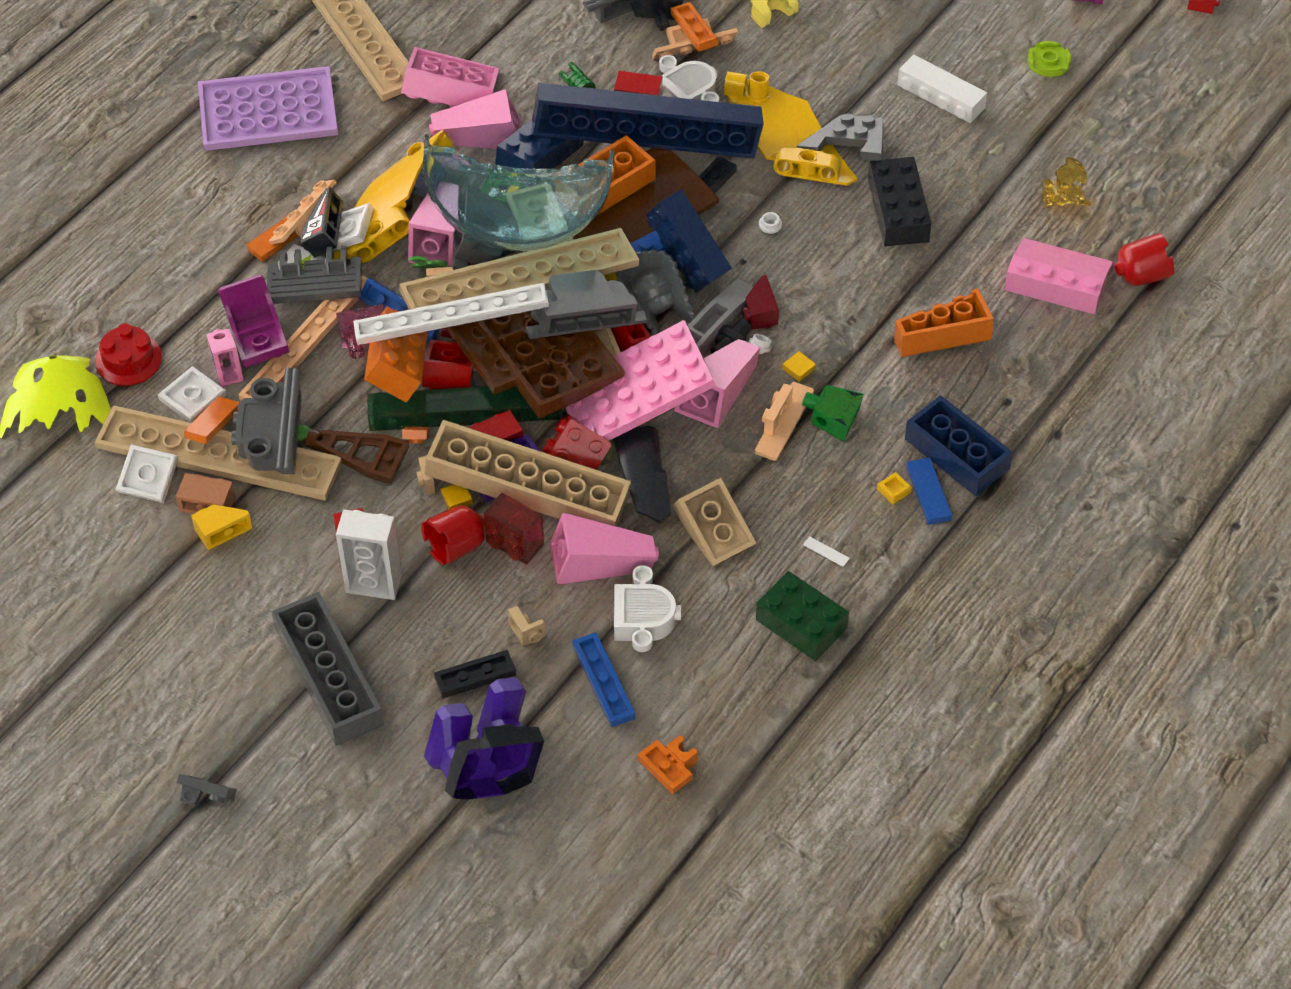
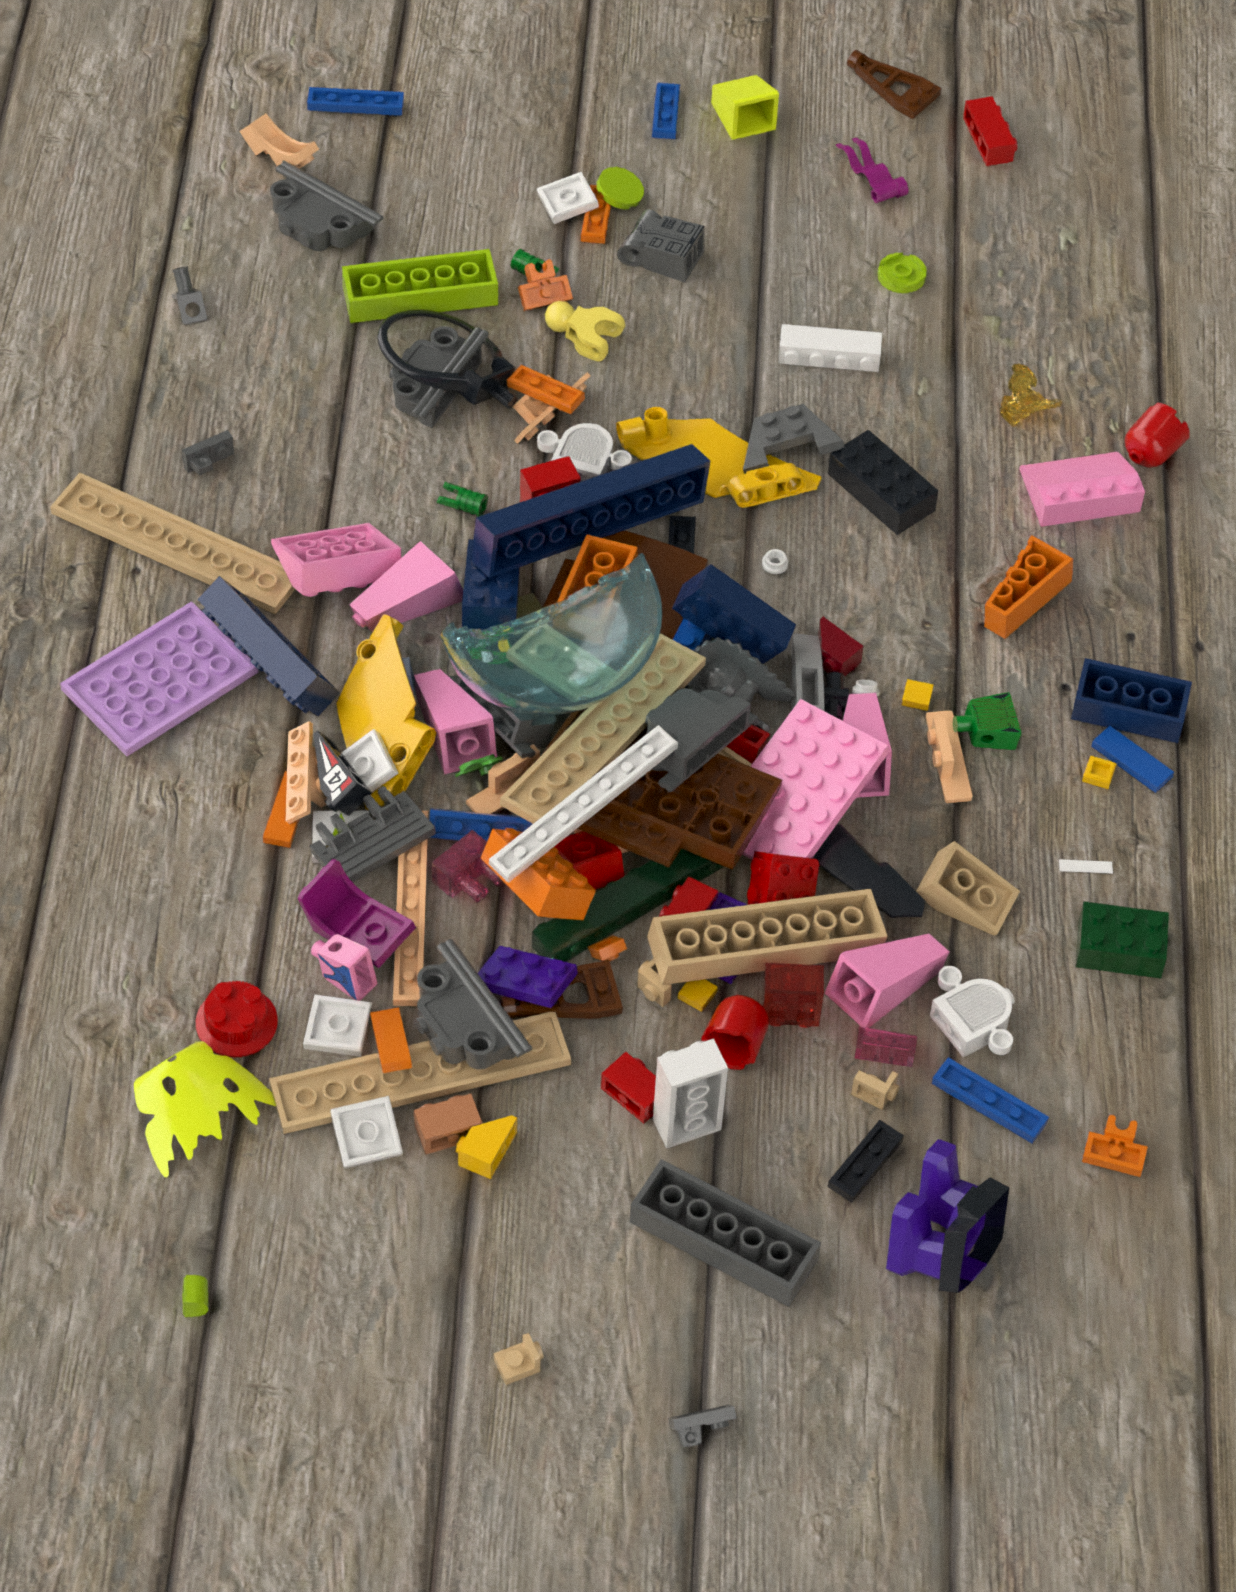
camera: 35 degrees left, 0 degrees up
none -> brick [197,576,340,717]
none -> dark purple plate [478,946,578,1008]
none -> tan bracket [494,1333,544,1385]
none -> clear pink brick [854,1026,917,1067]

